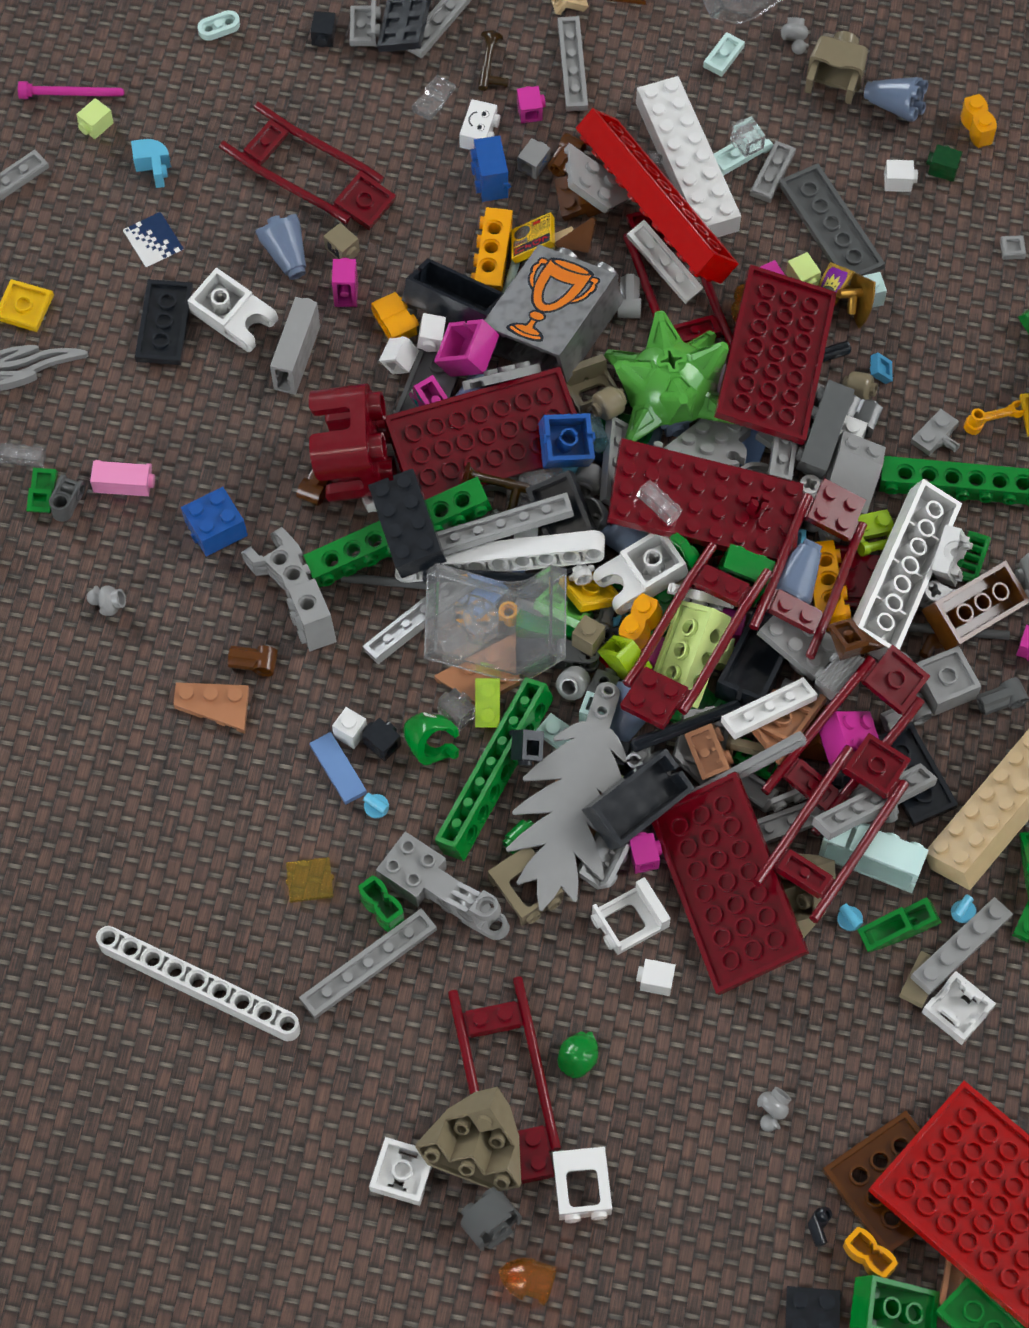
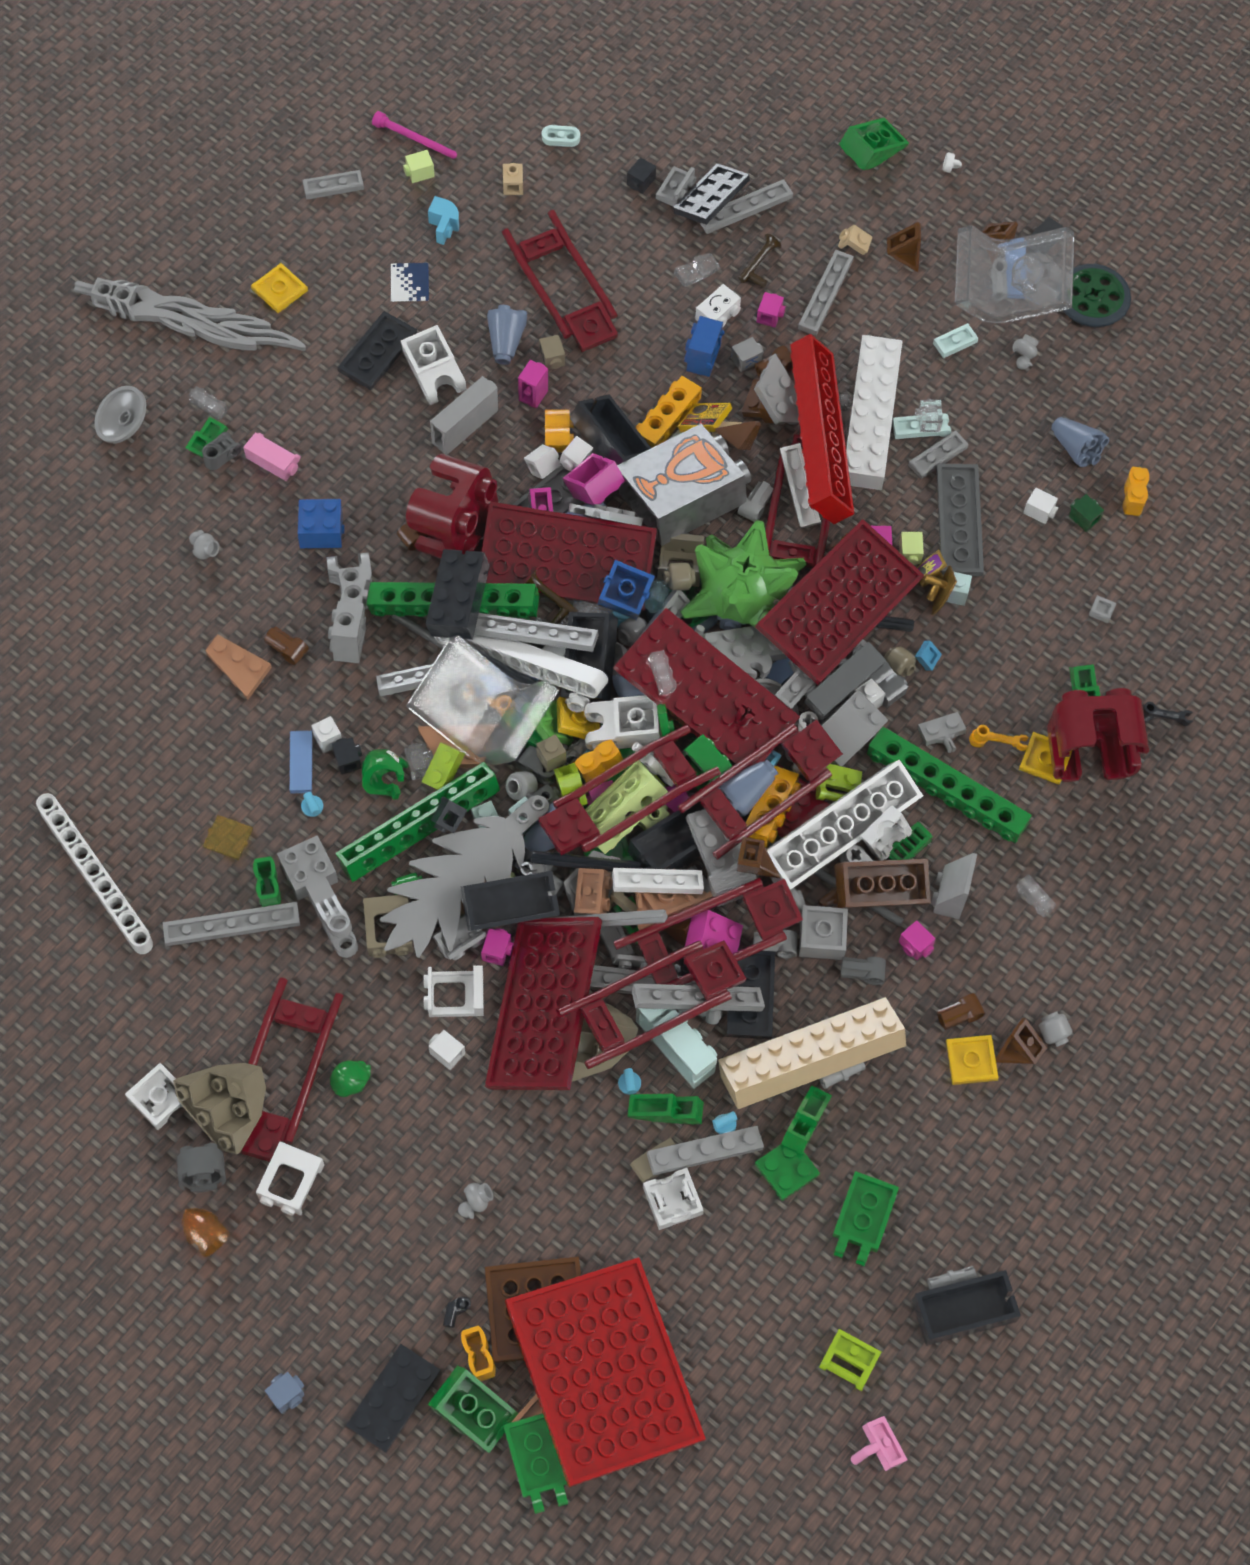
camera: 25 degrees right, 0 degrees up
dark tan piece [805,31,868,104] -> none
none -> tan brick [503,163,523,195]

